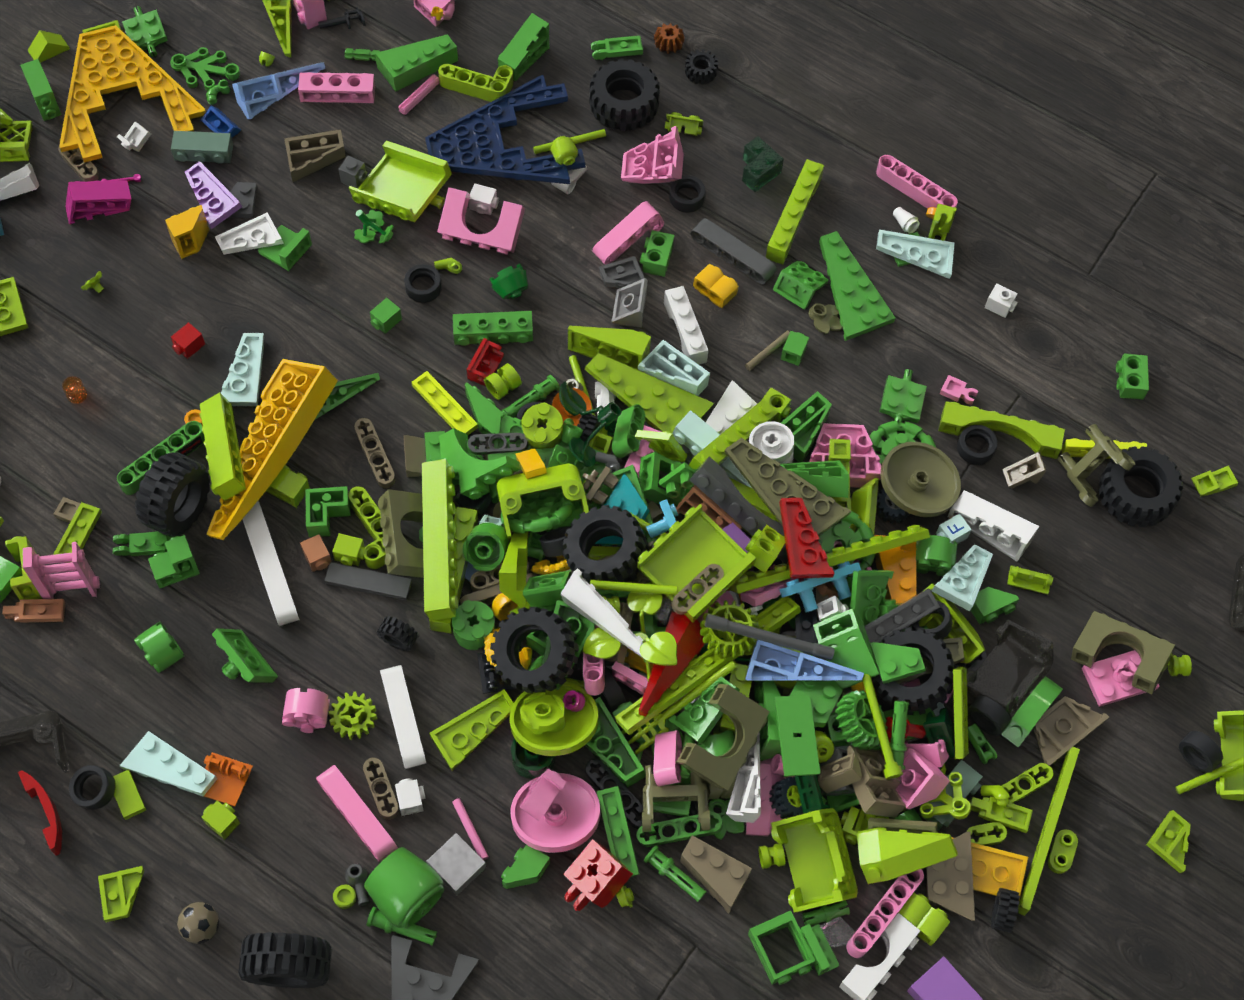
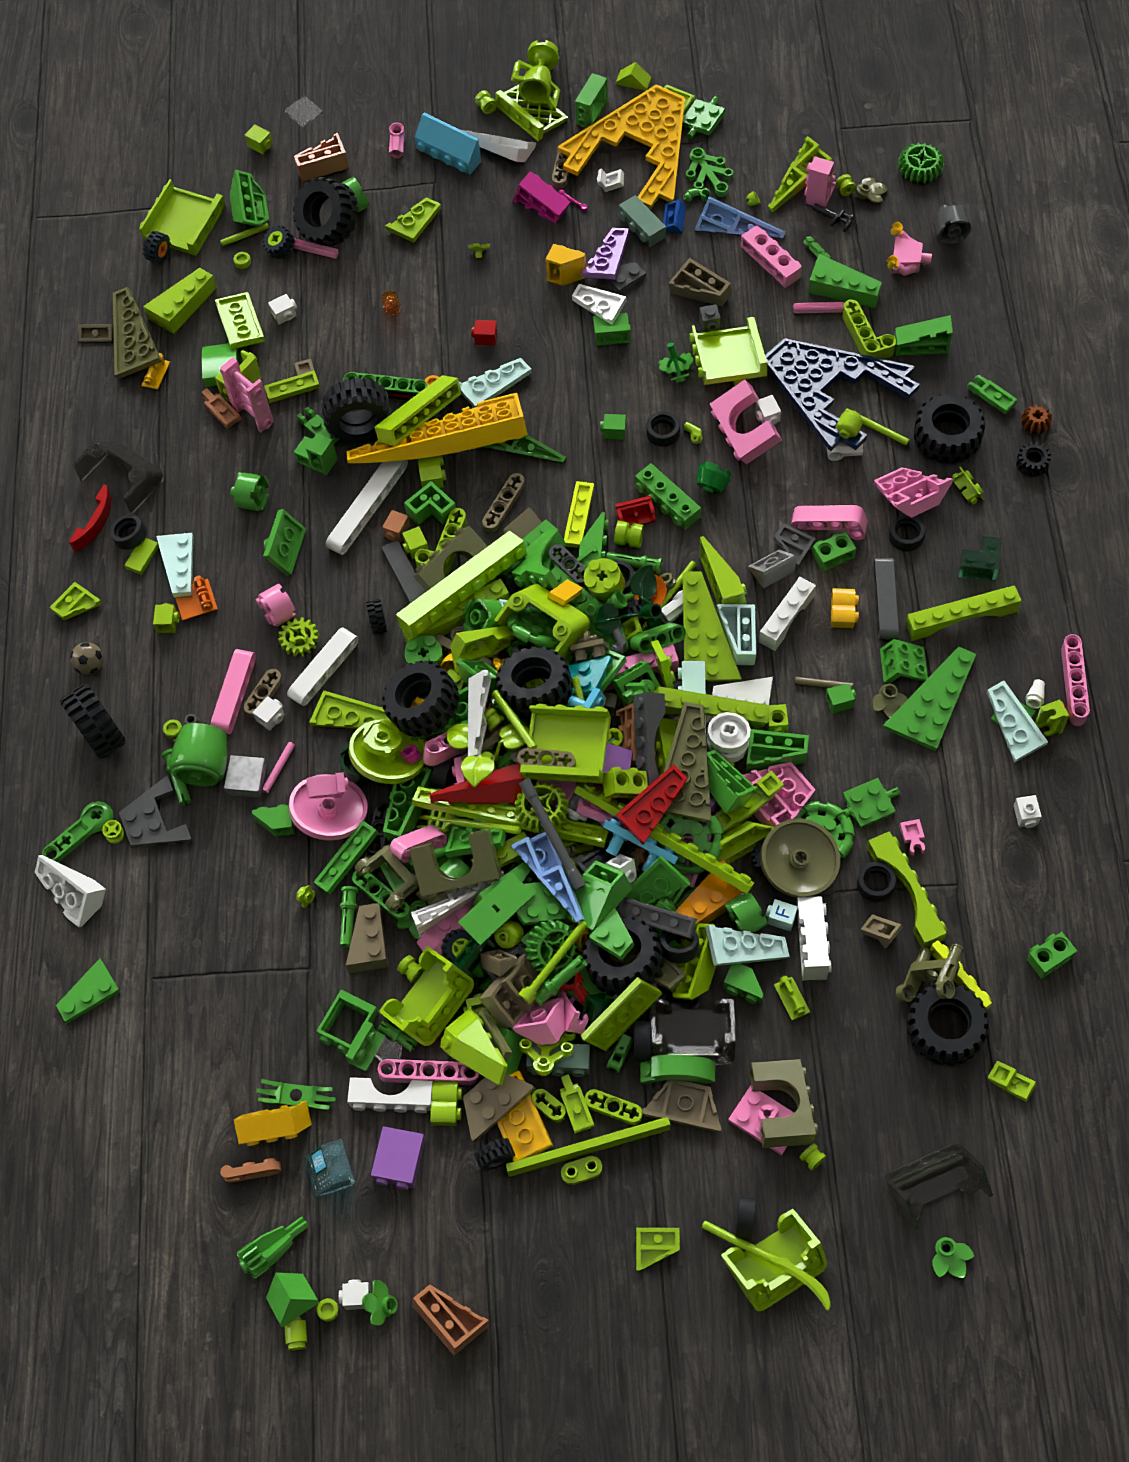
camera: 60 degrees right, 0 degrees up
hinge [564,839,633,911] -> none
lime arm [981,785,1010,806] -> none

